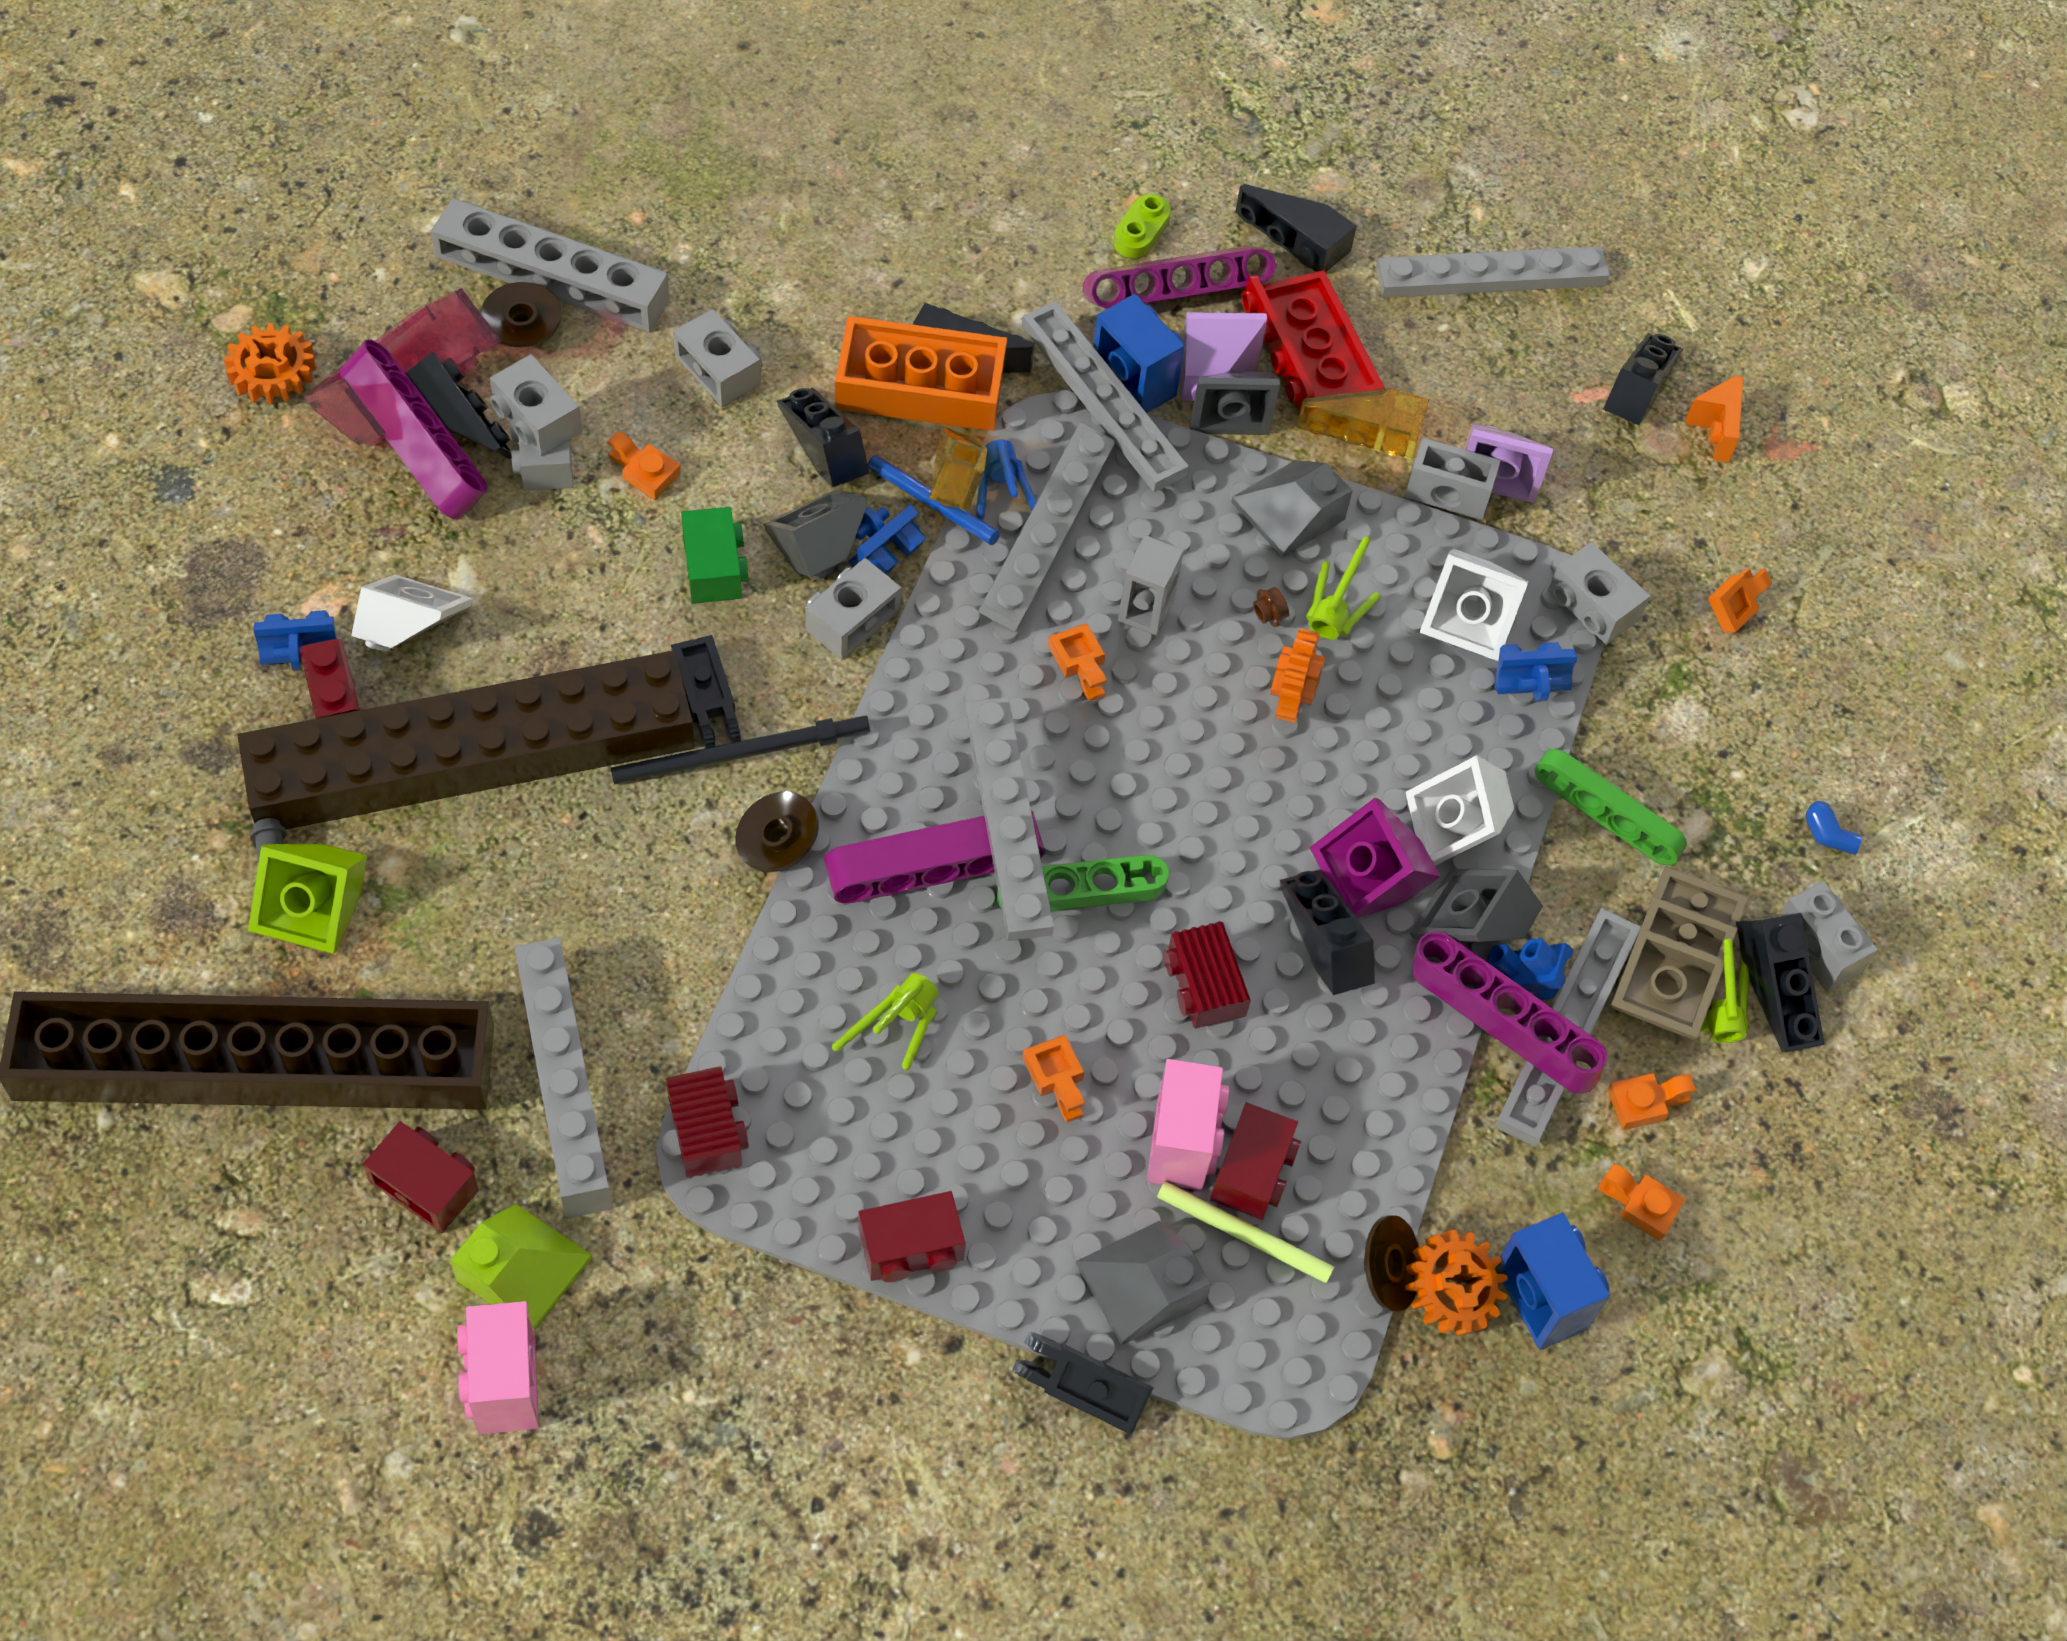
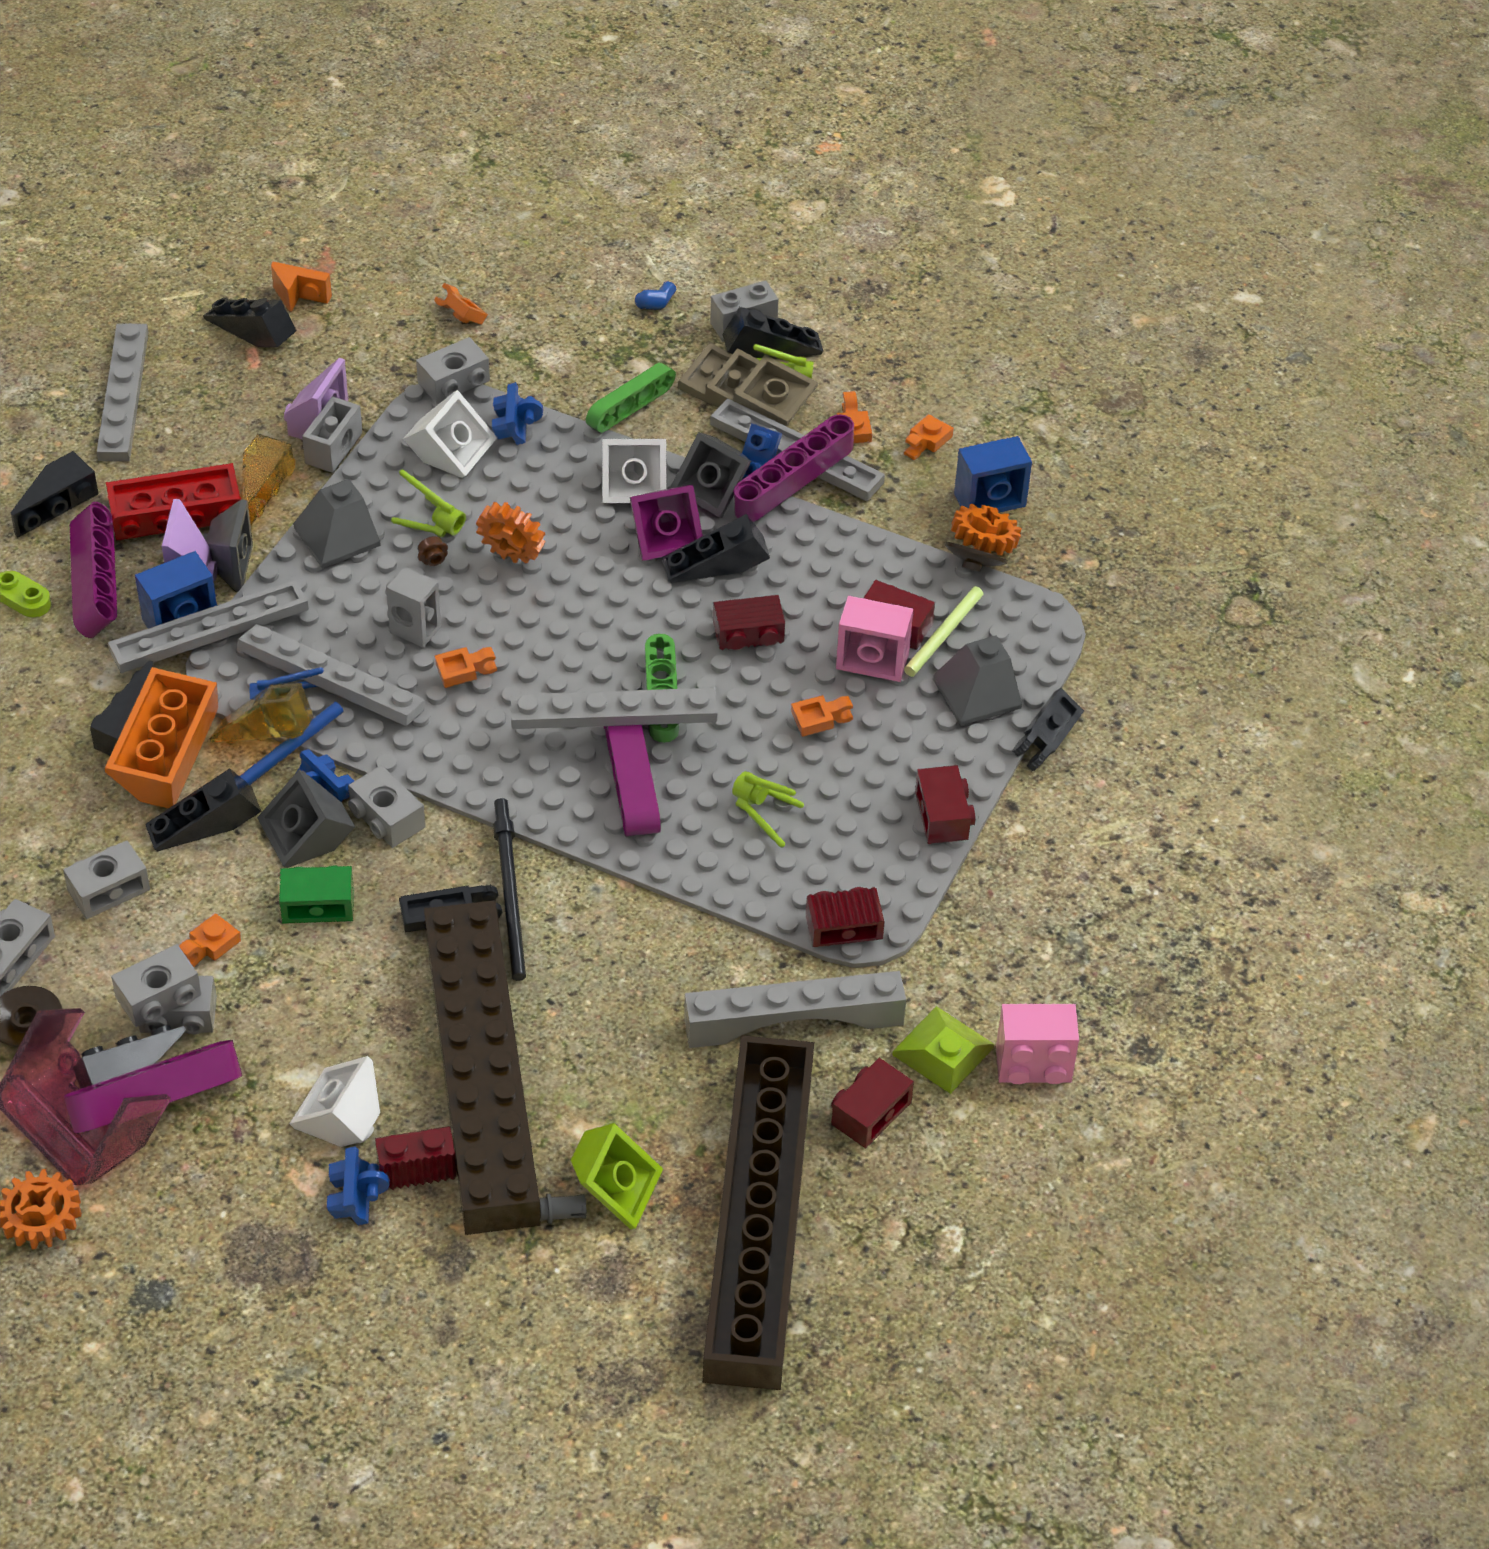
camera: 80 degrees left, 10 degrees down
dark brown dish [735,791,819,872] -> none

